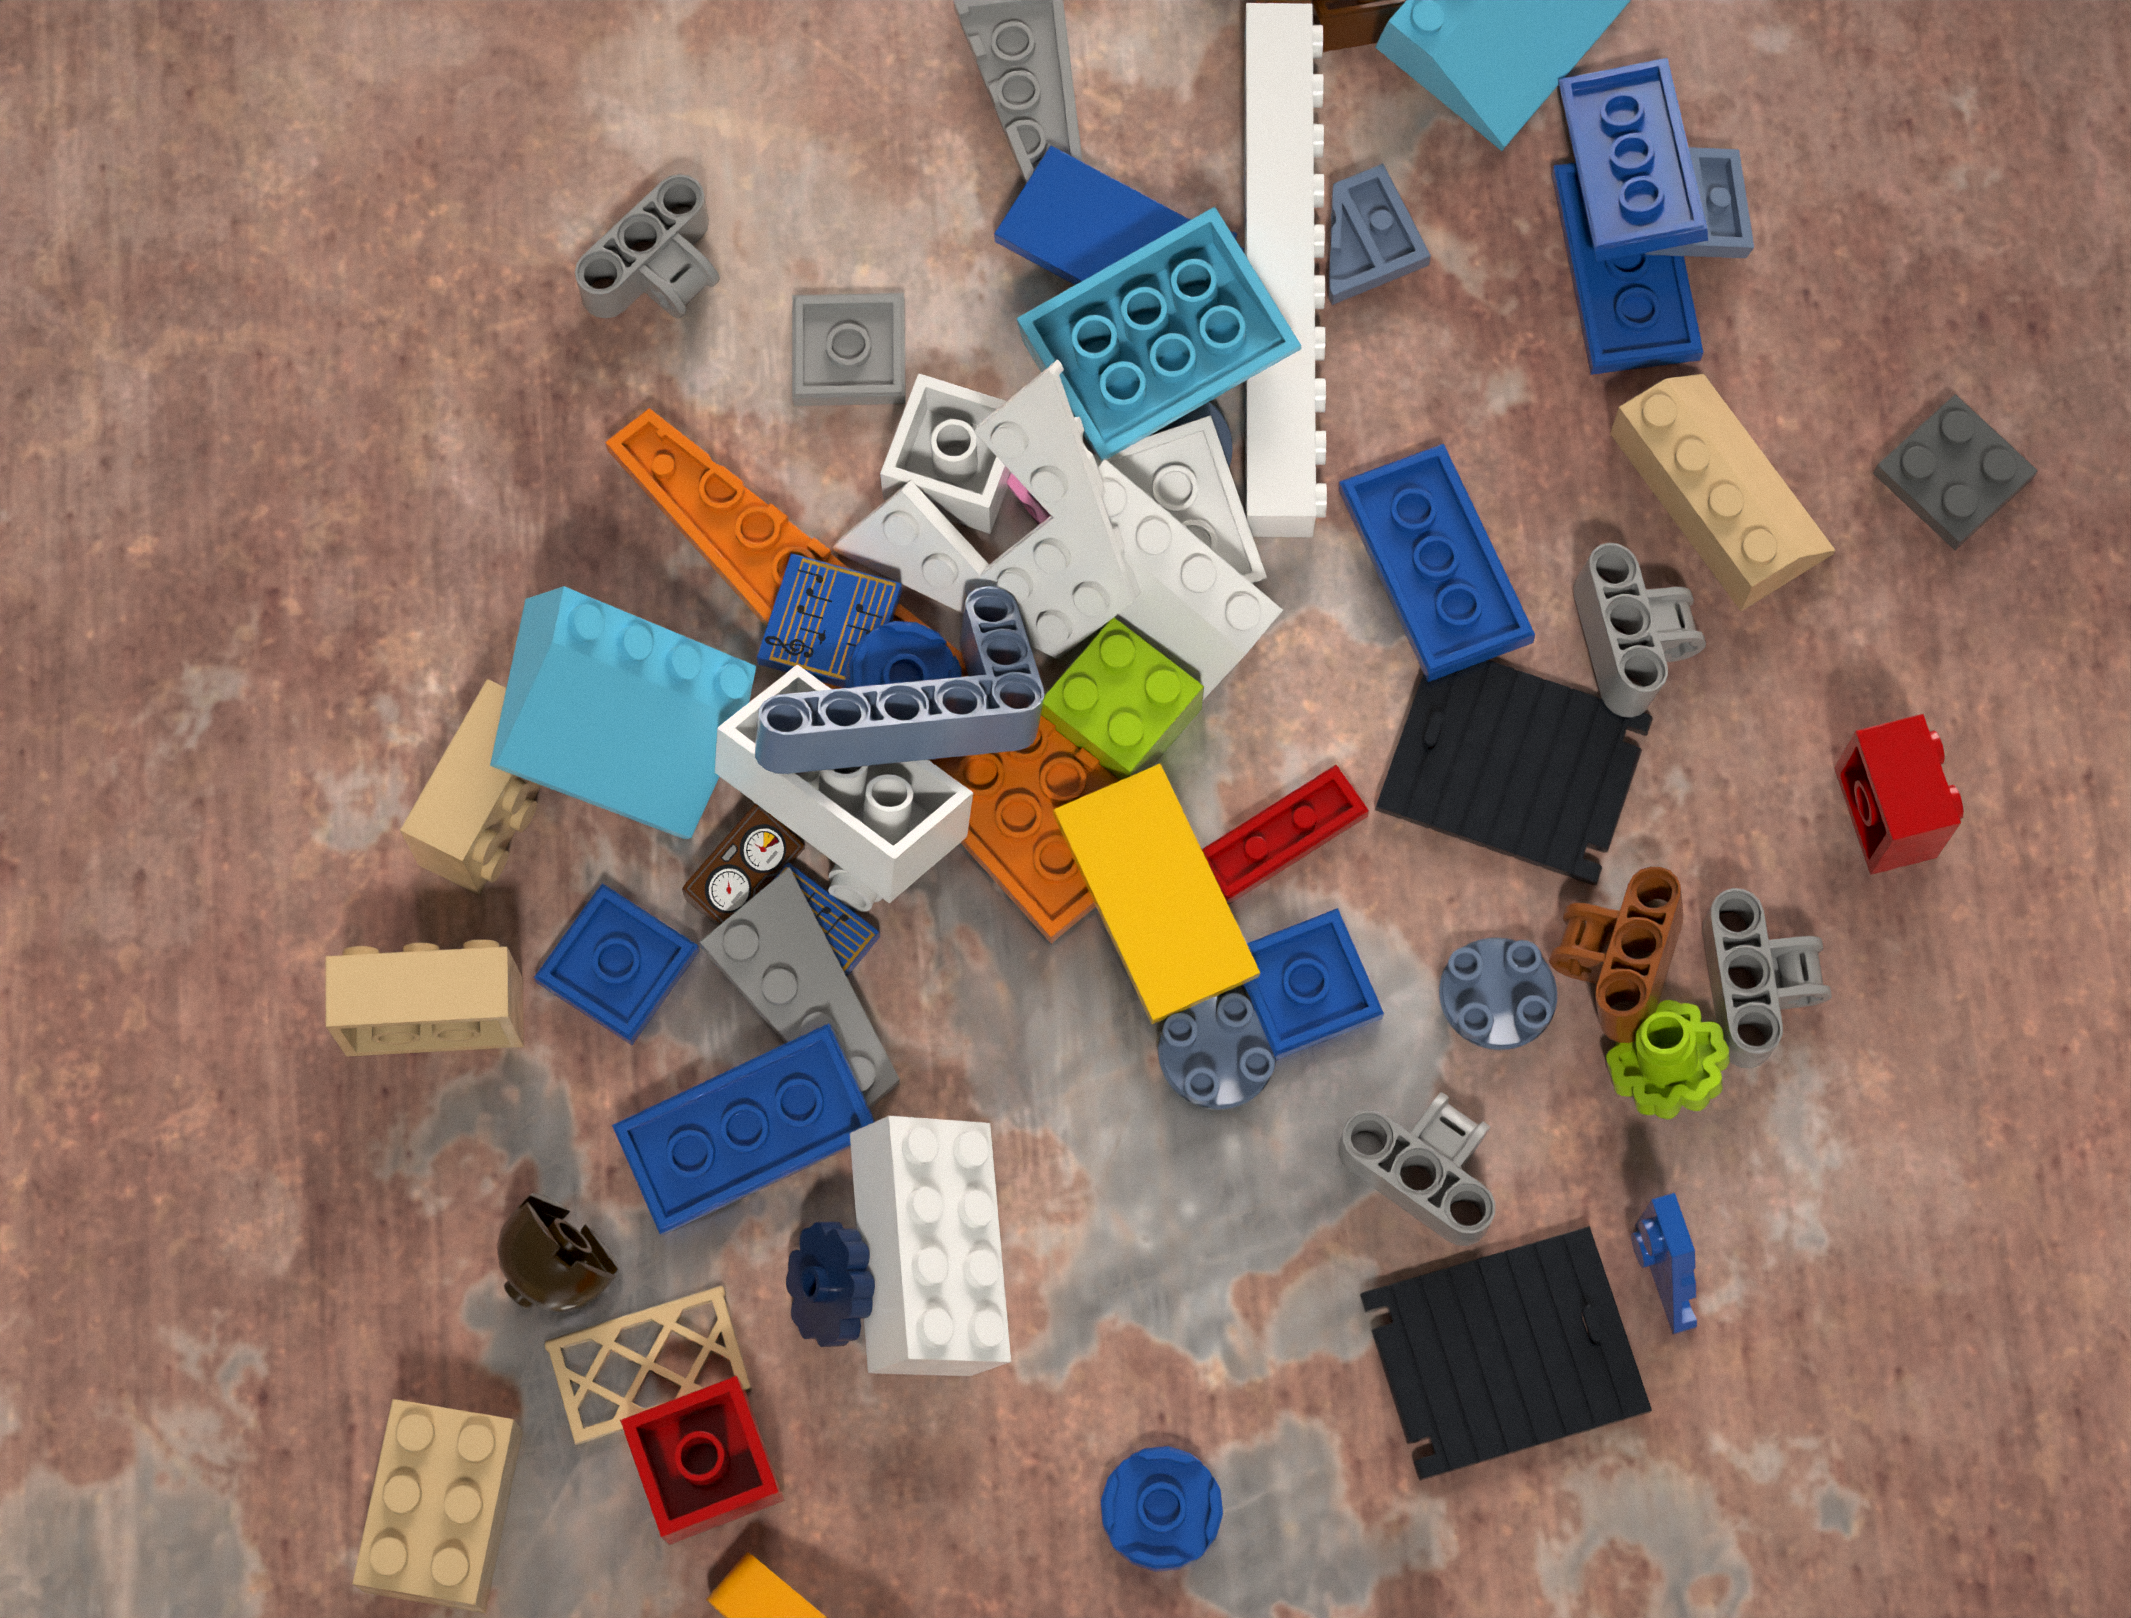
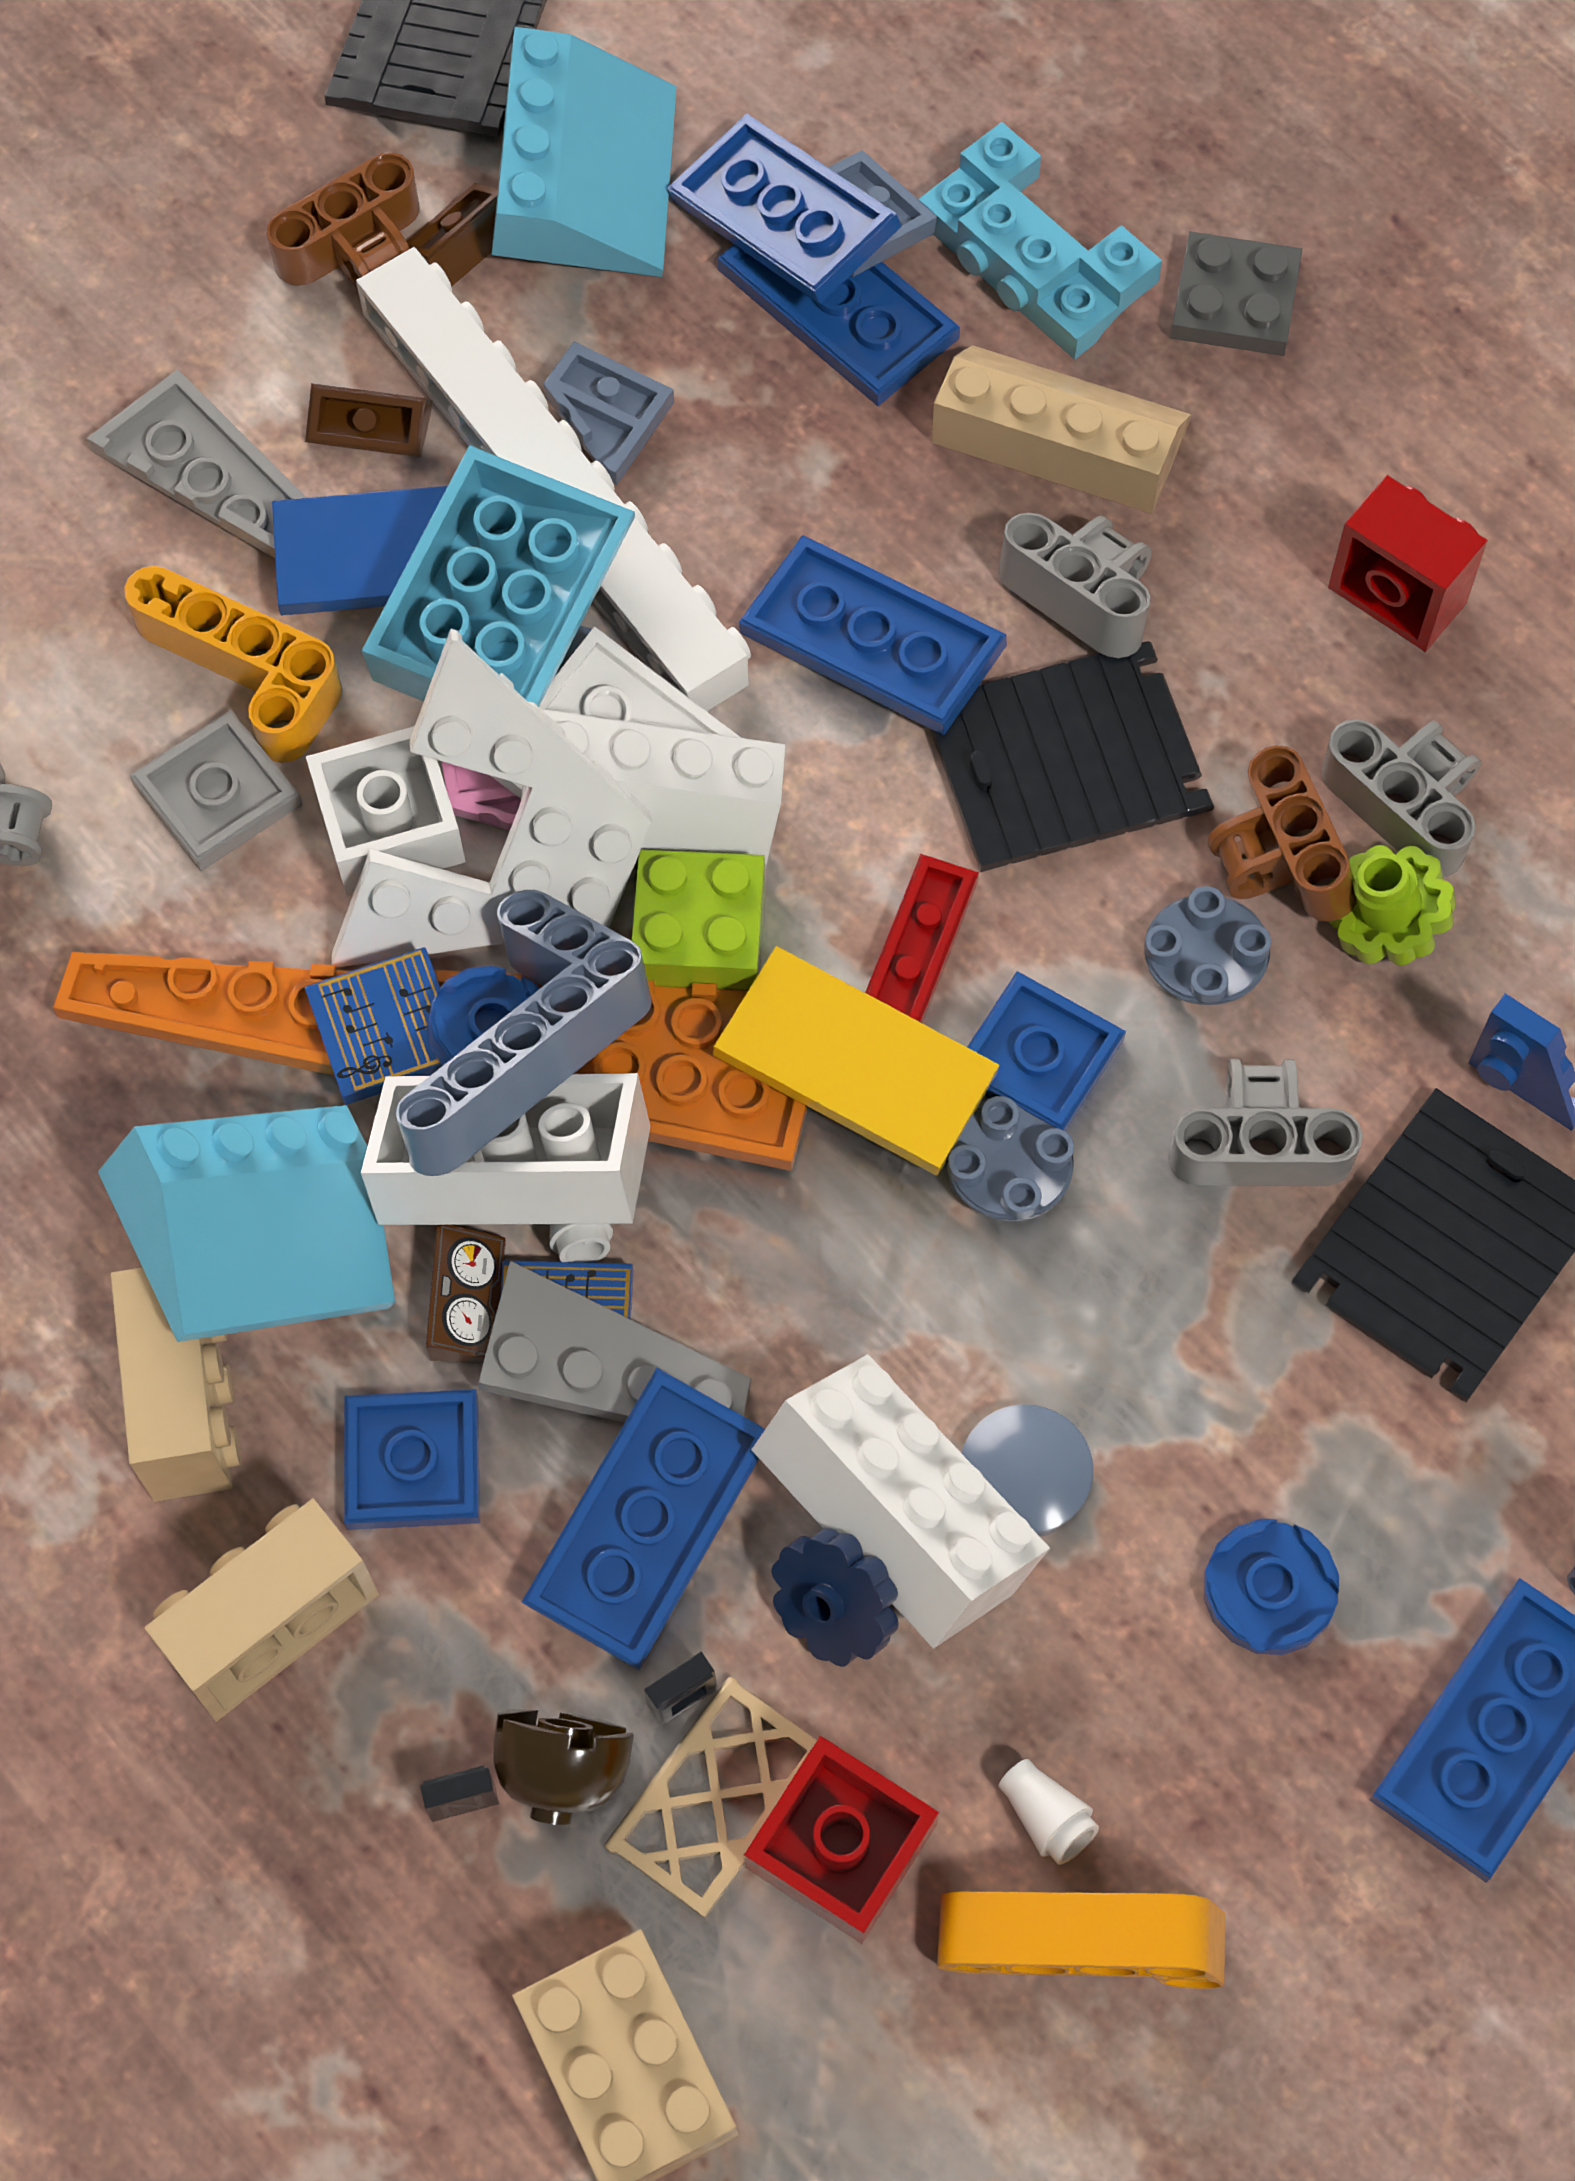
camera: 35 degrees left, 5 degrees down
none -> light orange beam [124,566,342,763]
none -> reddish brown slope [305,383,433,457]
none -> black tile [420,1765,499,1822]
none -> black tile [644,1651,717,1724]
none -> medium azure bracket [918,122,1162,360]
none -> sand blue dish [962,1404,1093,1537]
none -> white cone [998,1759,1099,1865]

